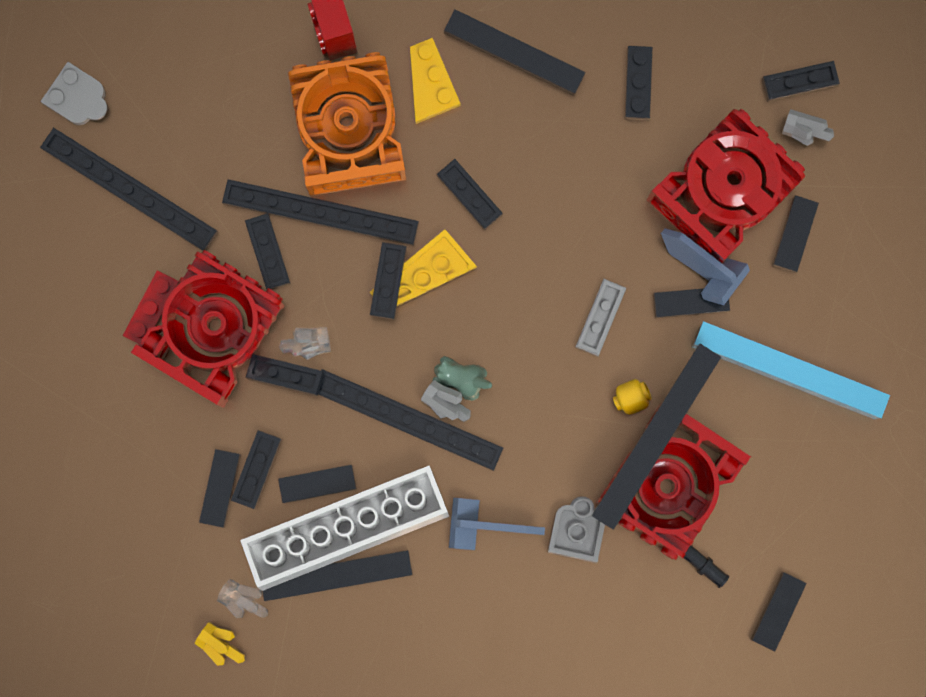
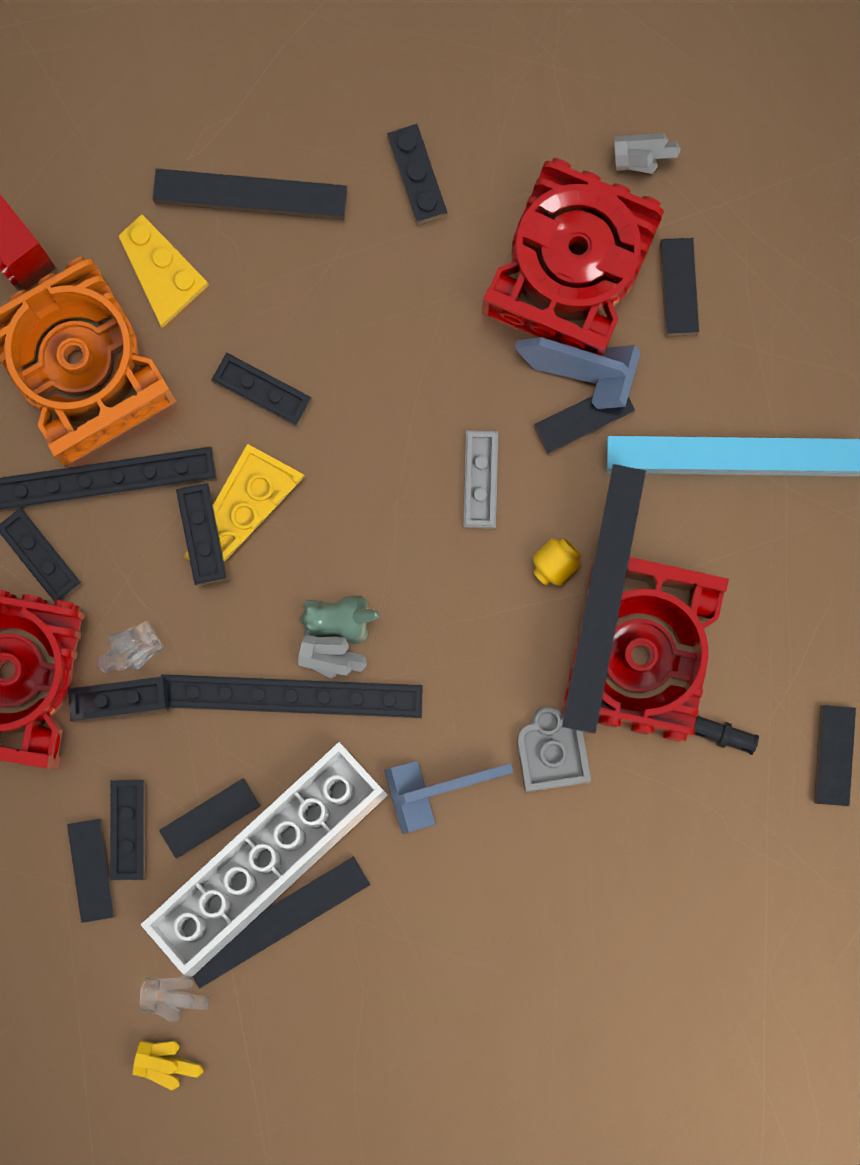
camera: 20 degrees left, 0 degrees up
black tile [762,61,840,102] -> none

